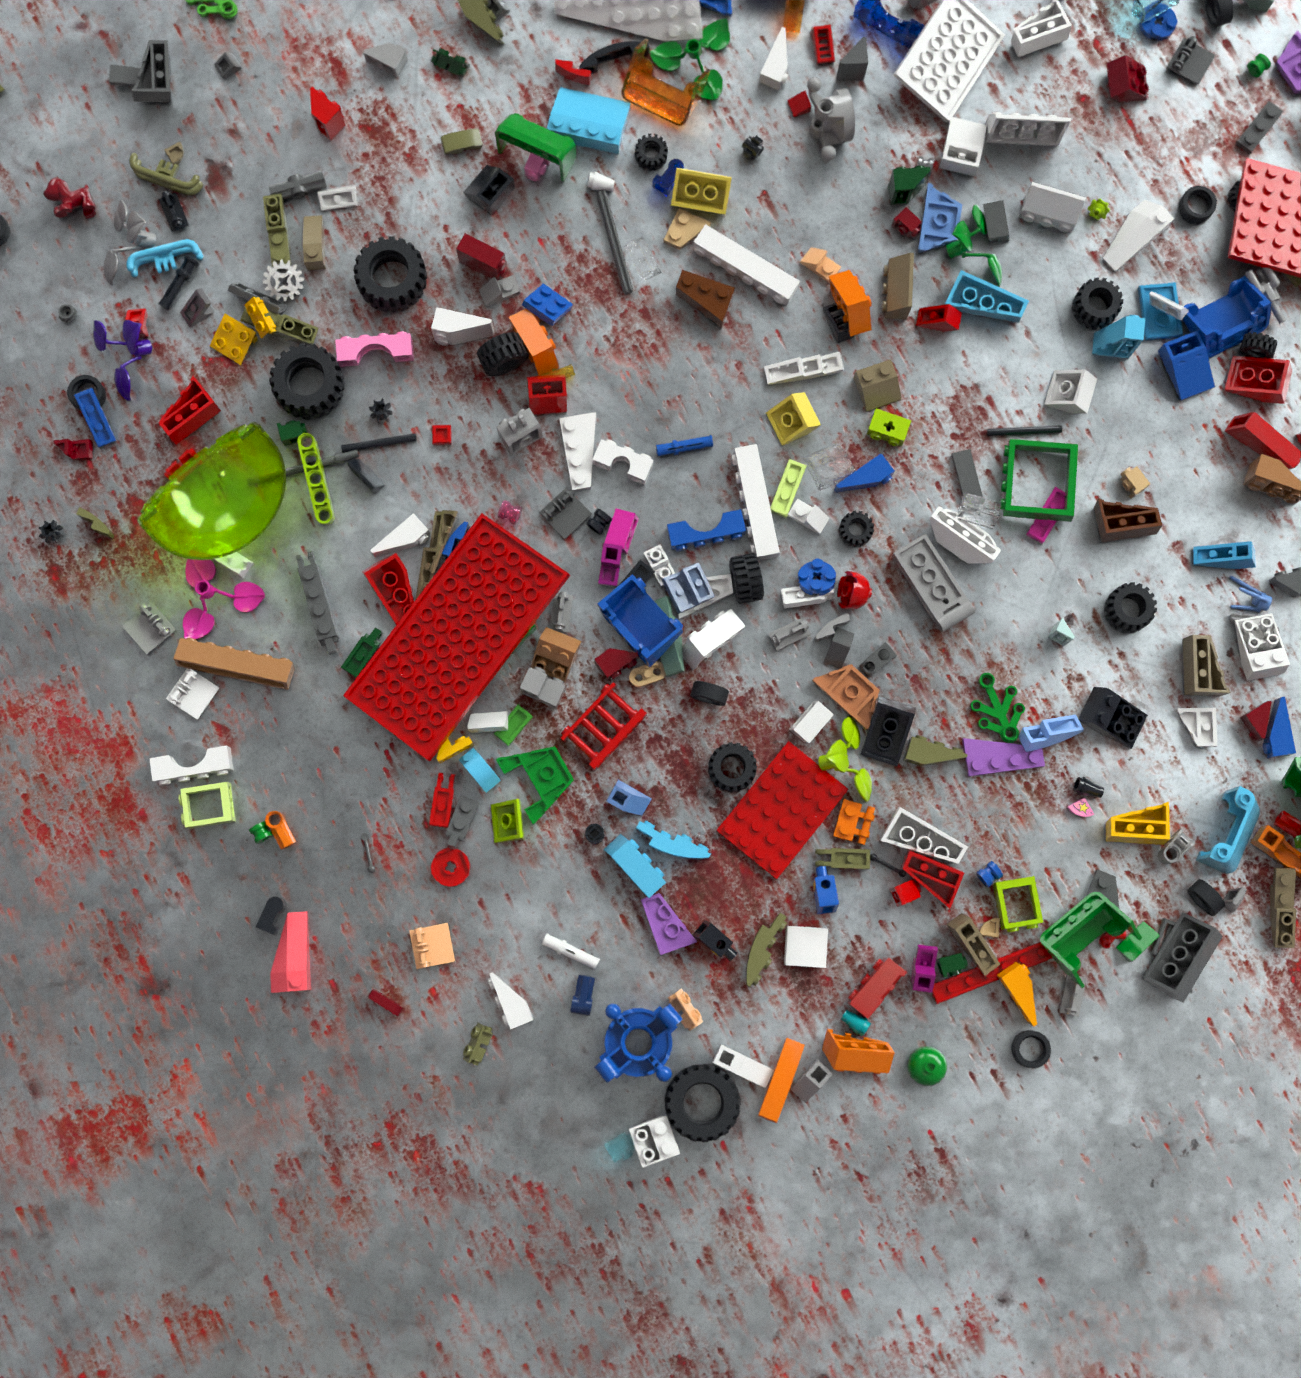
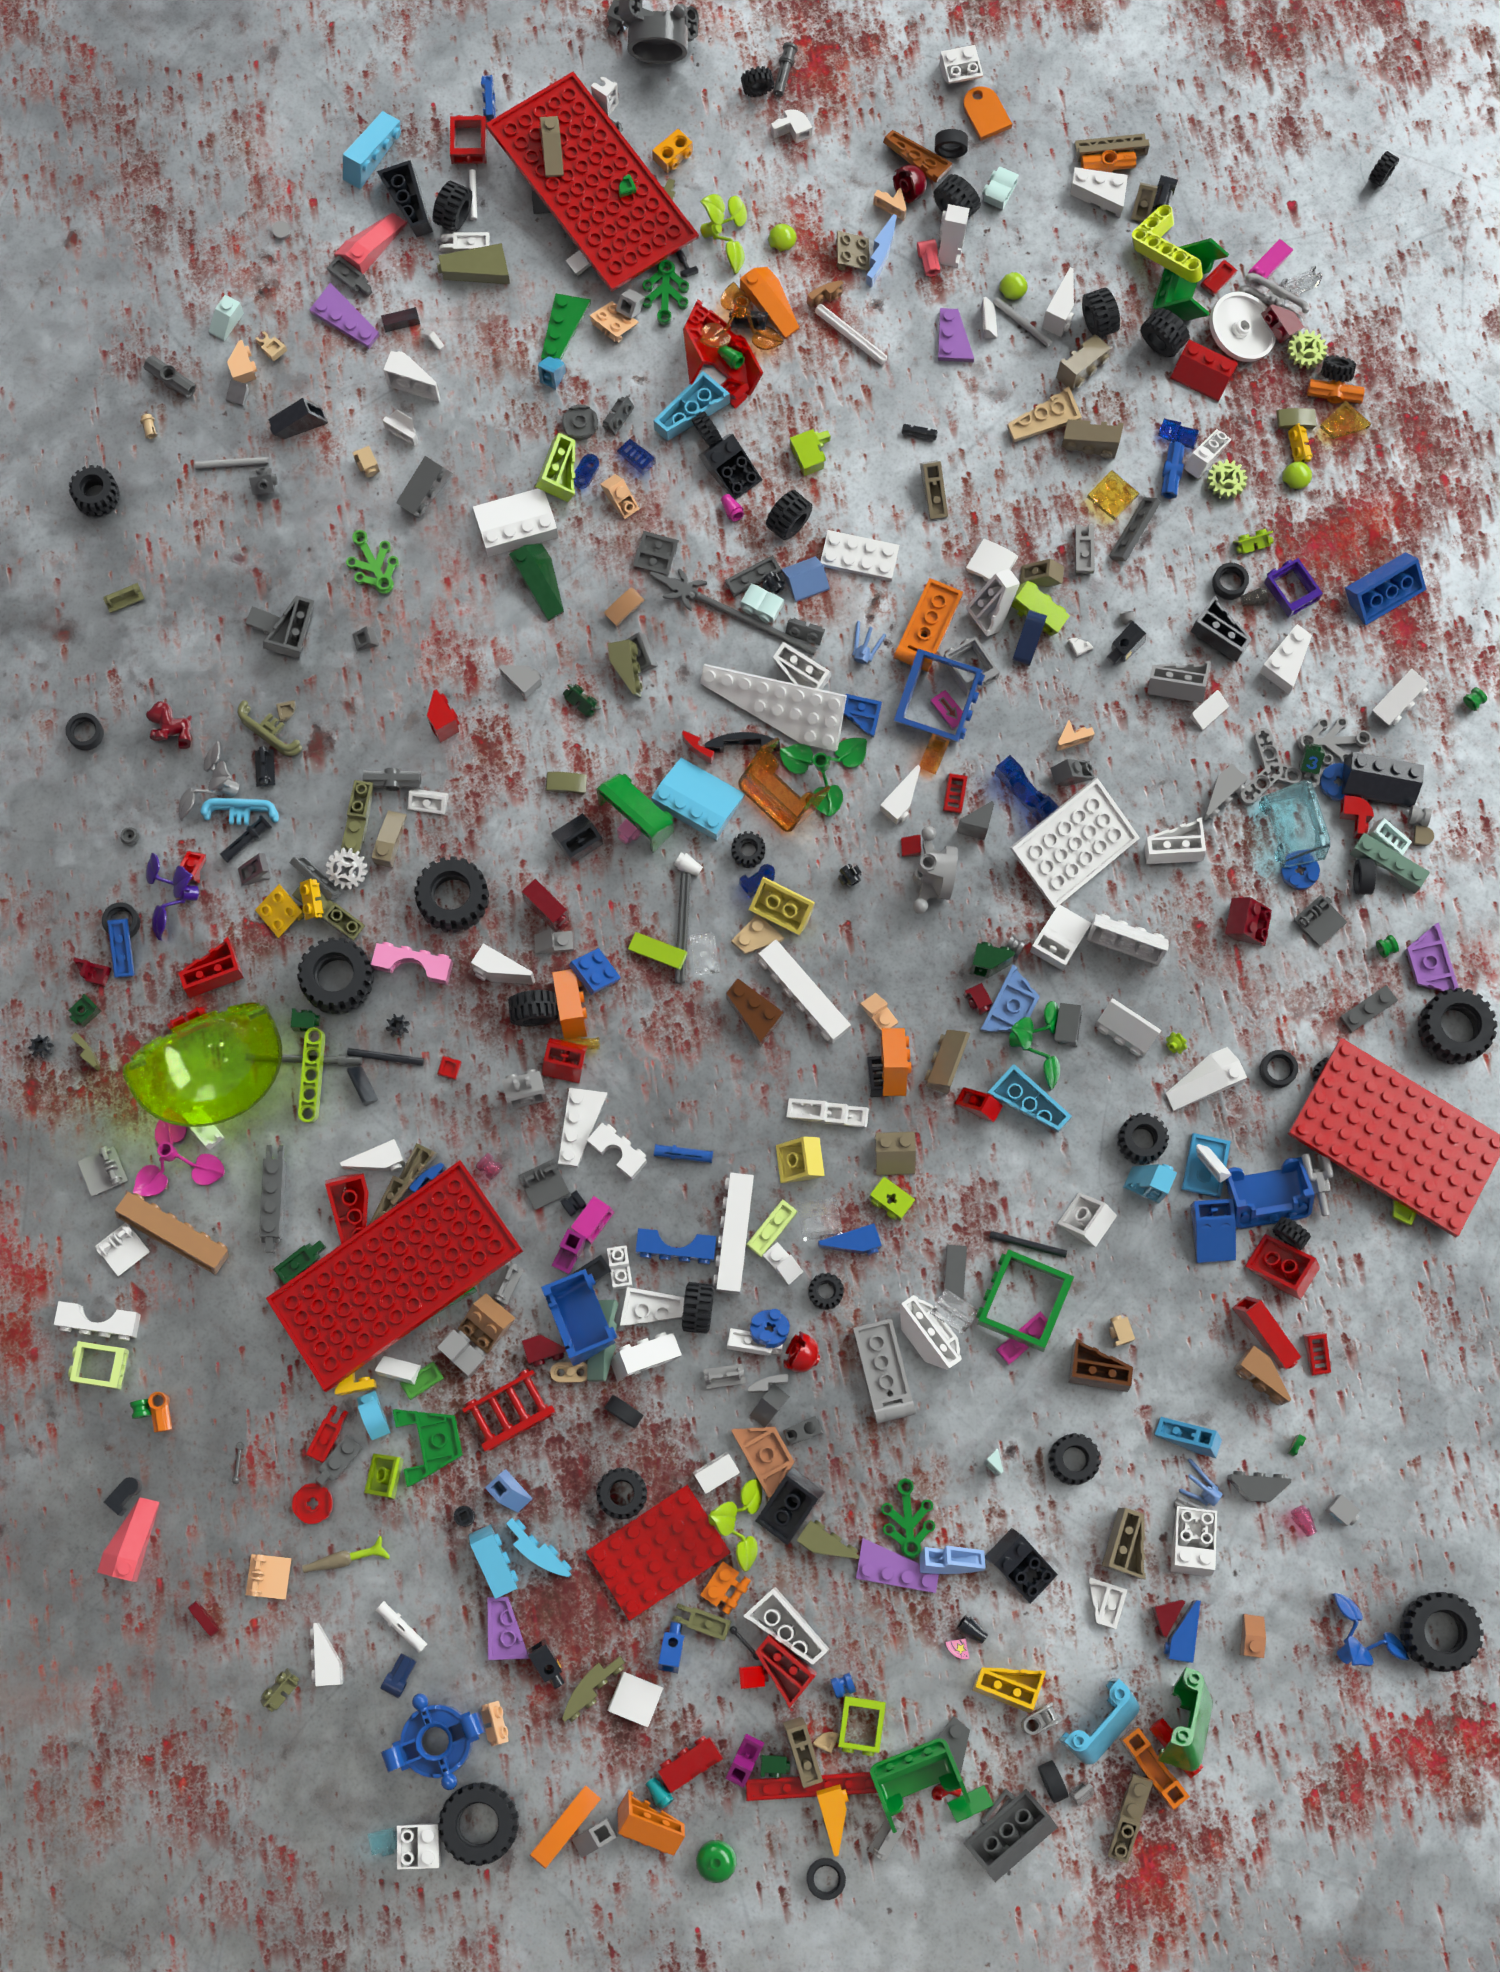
camera: 20 degrees right, 5 degrees down
sand blue slope [662,563,715,614] -> none
white slope [712,1044,774,1088] -> none
none -> dark green brick [68,994,101,1027]
none -> dark tan piece [302,1536,390,1573]
none -> lime tile [628,932,688,970]

